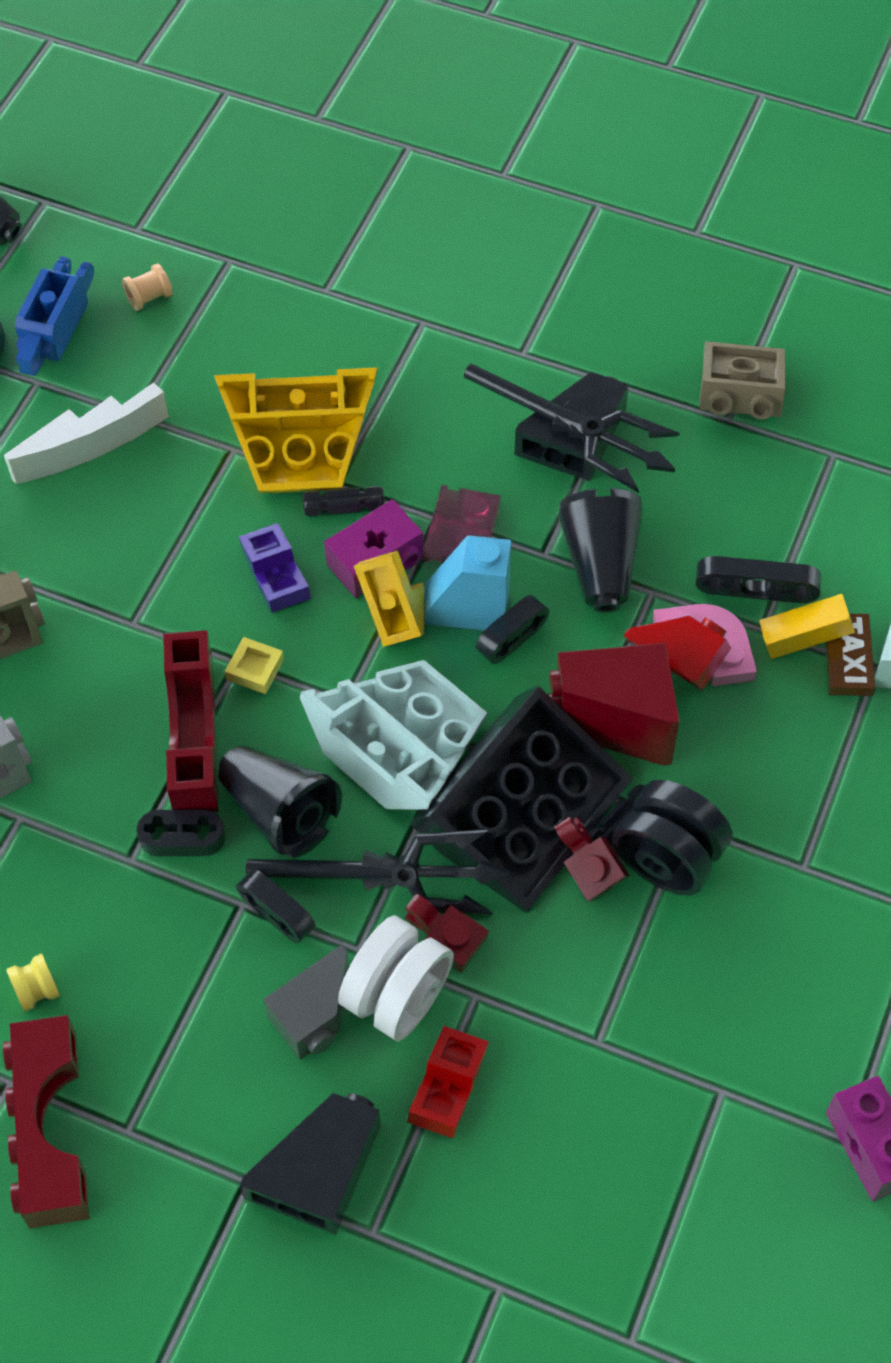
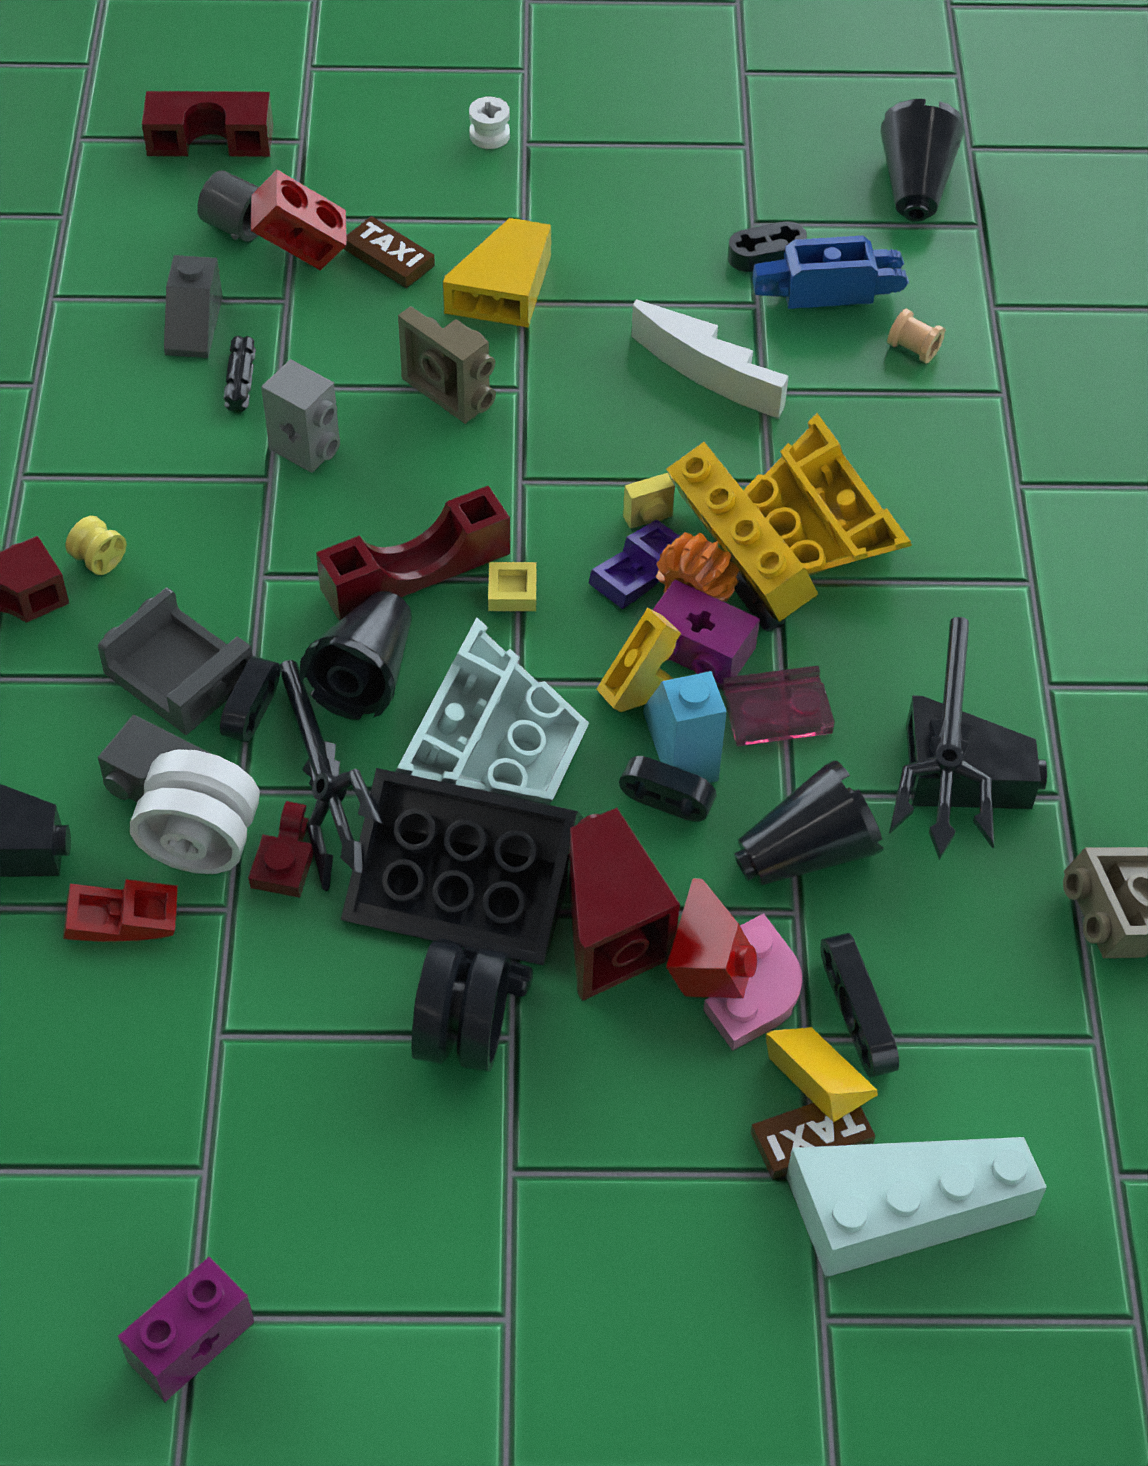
camera: 65 degrees right, 5 degrees down
black beam [137,810,225,856] -> none
dark red plate [555,817,630,901] -> none
none -> dark grey panel [98,588,253,735]
none -> light yellow plate [623,473,675,529]
none -> orange gear [656,532,739,602]
none -> yellow brick [666,442,818,622]

